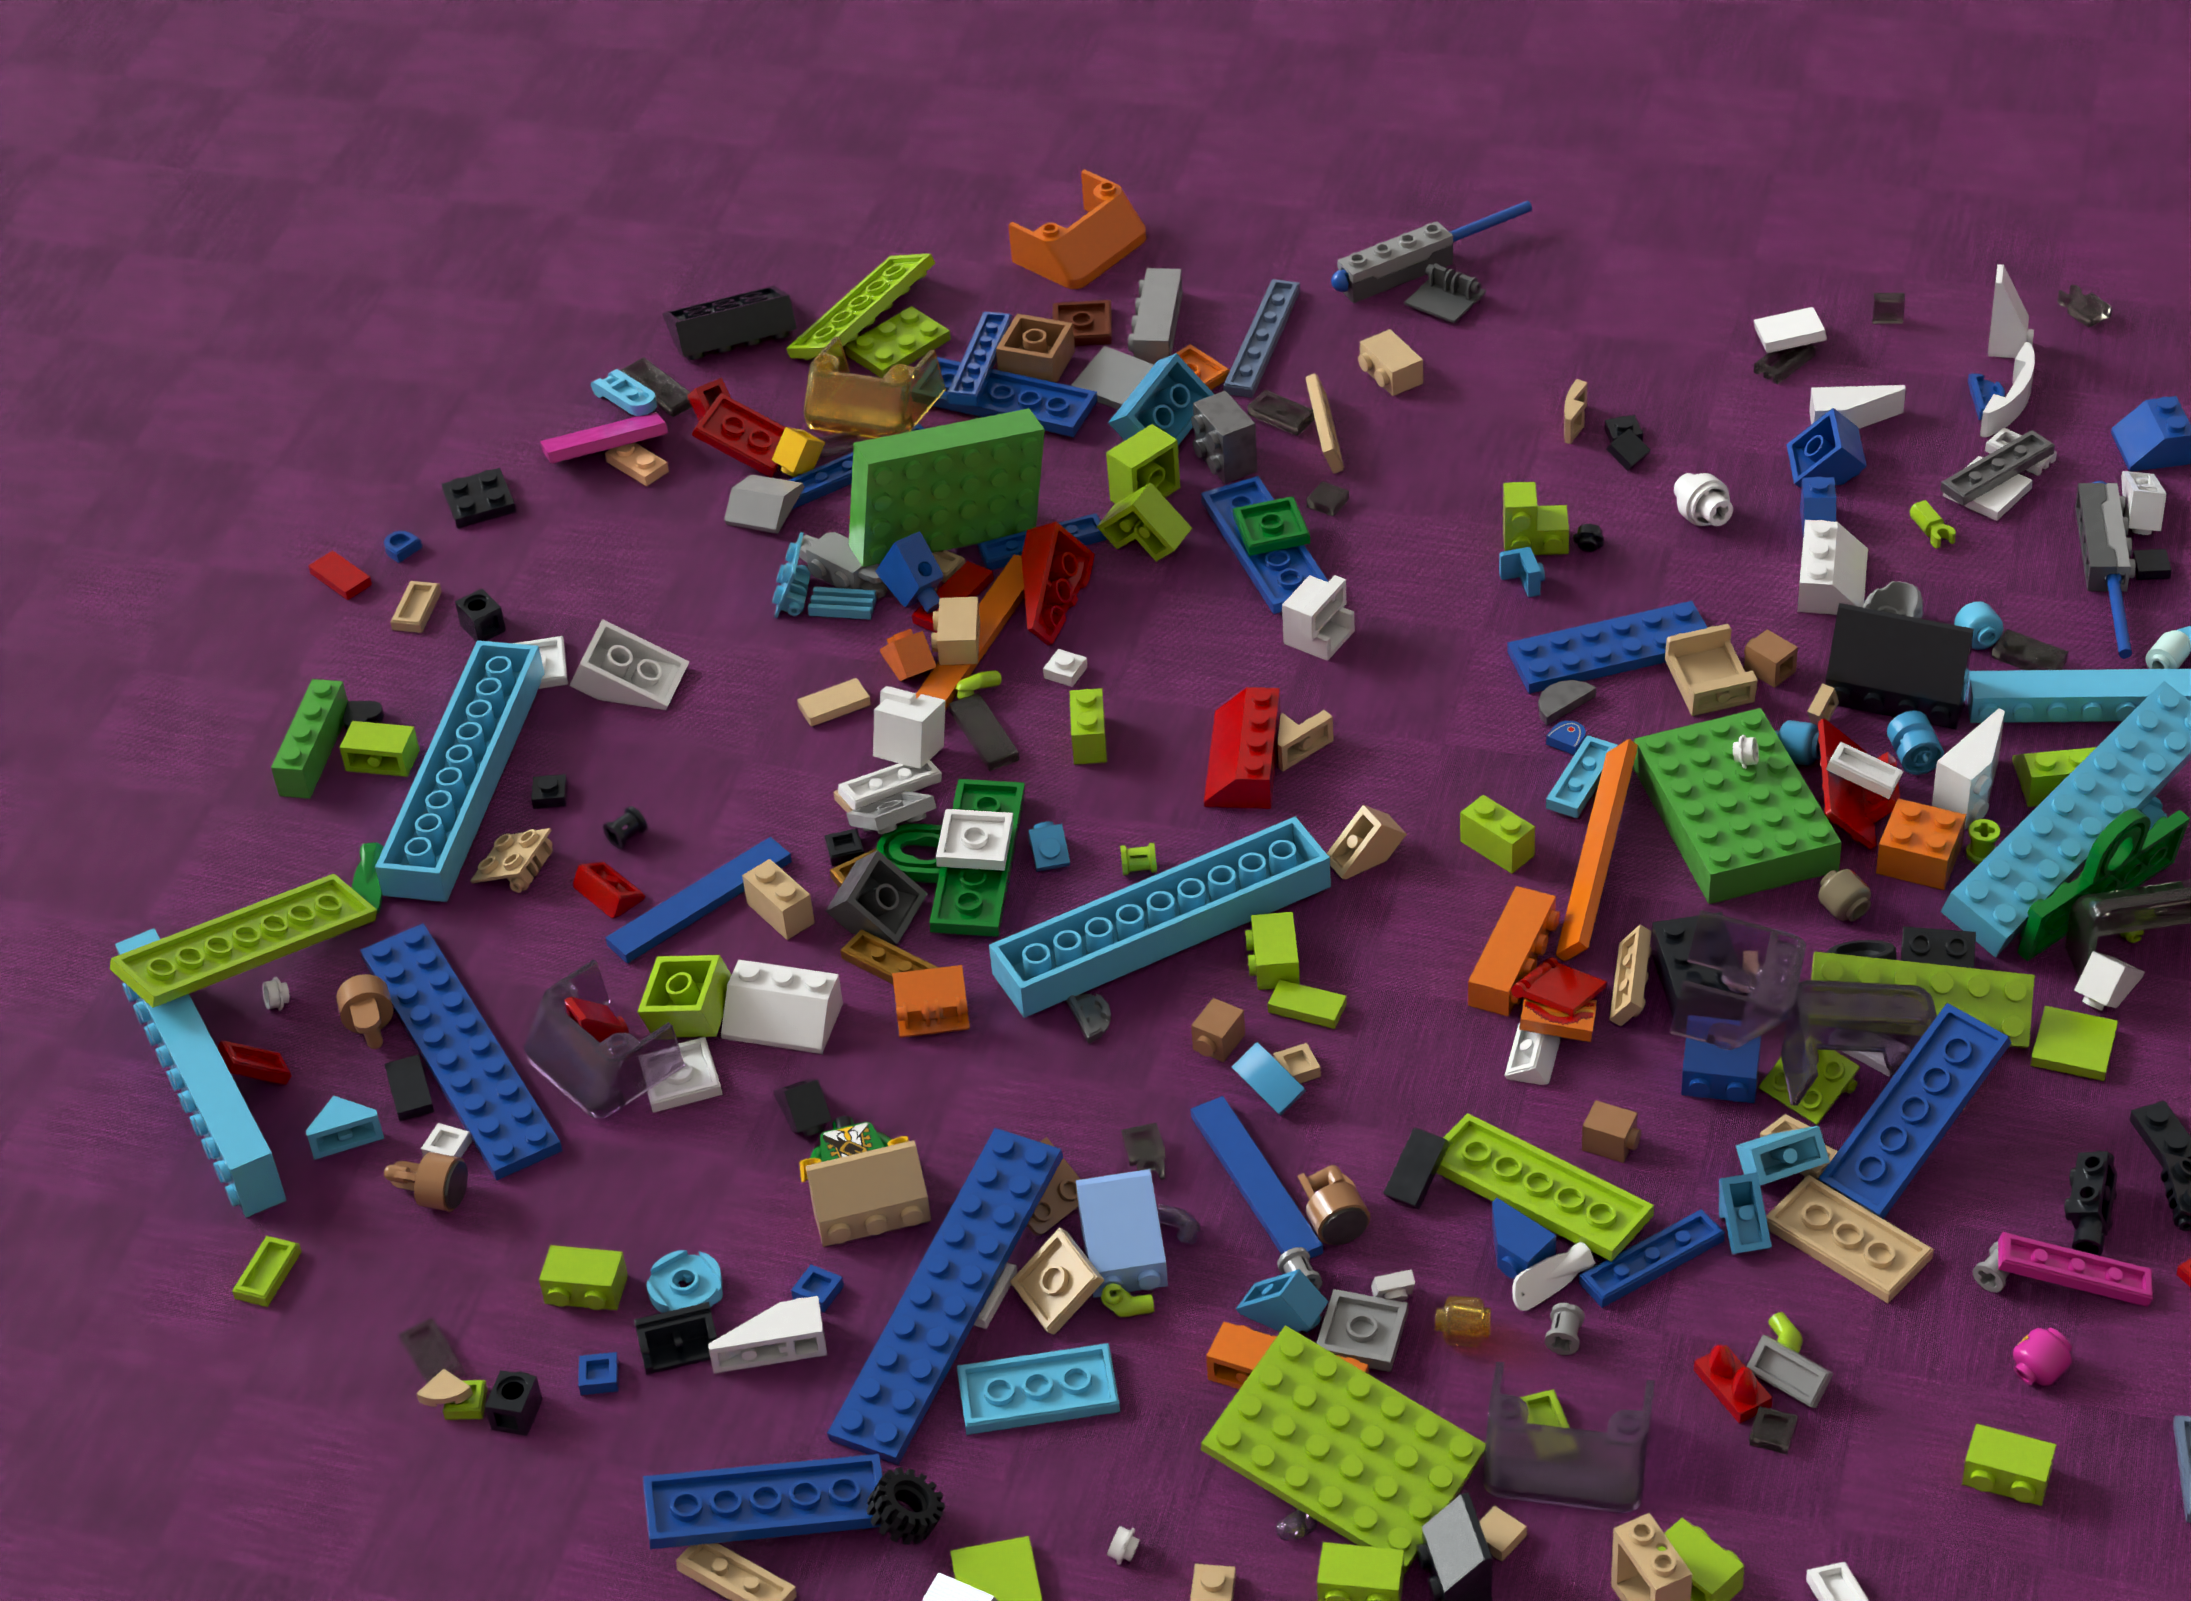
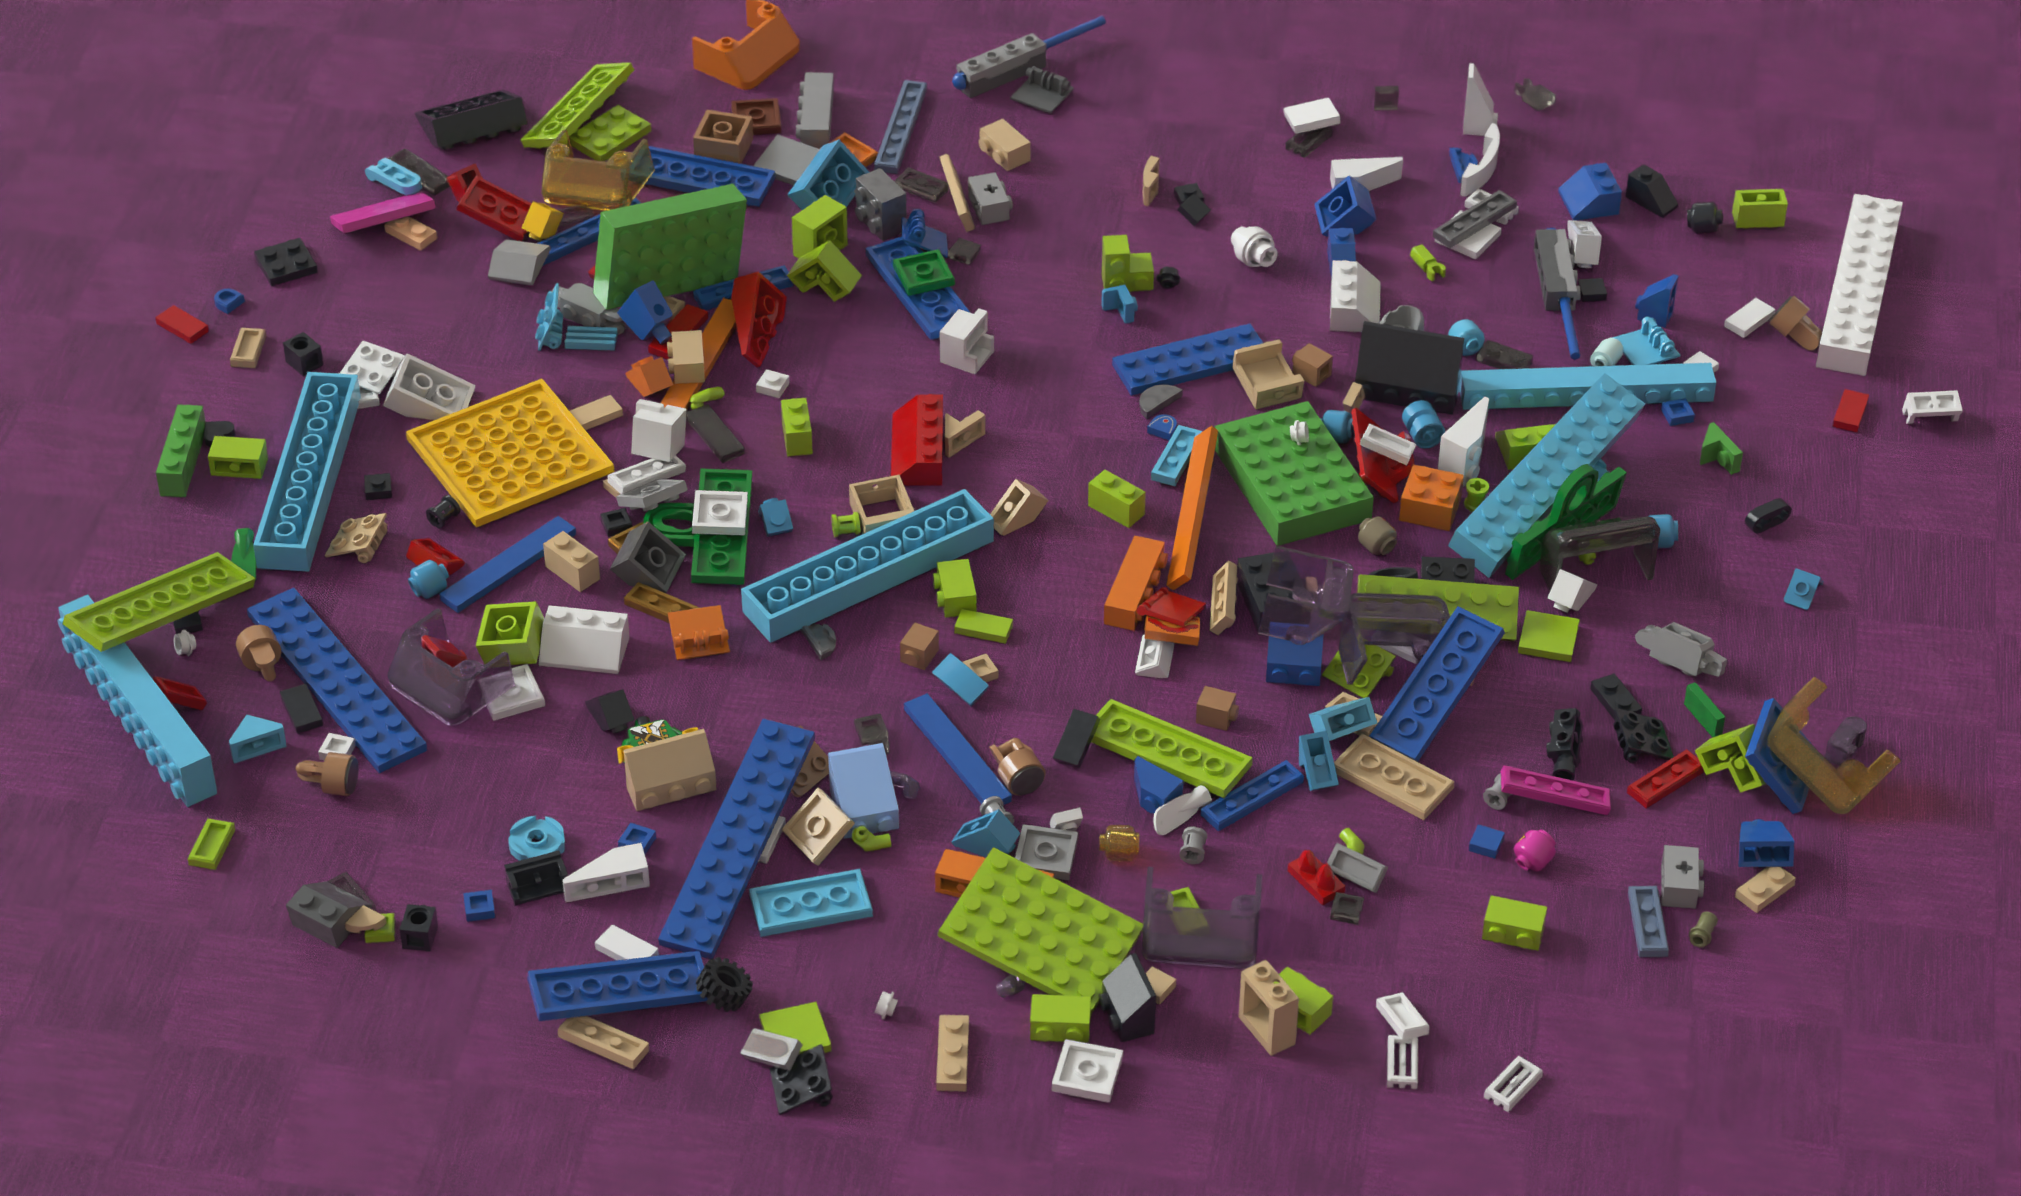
camera: 10 degrees left, 0 degrees up
lime brick [539,1245,628,1310] -> none
blue tile [947,312,1012,406] -> none
none -> black tile [173,611,203,634]
none -> dark grey slope [286,881,372,948]
none -> white hinge [339,341,405,394]
none -> yellow plate [406,379,614,528]
none -> dark azure head [408,560,449,599]
none -> white tile [595,925,659,960]
none -> tan window [849,475,914,534]
none -> blue hinge [901,209,948,258]
none -> light grey brick [968,172,1013,225]
none -> blue tile [1468,824,1505,859]

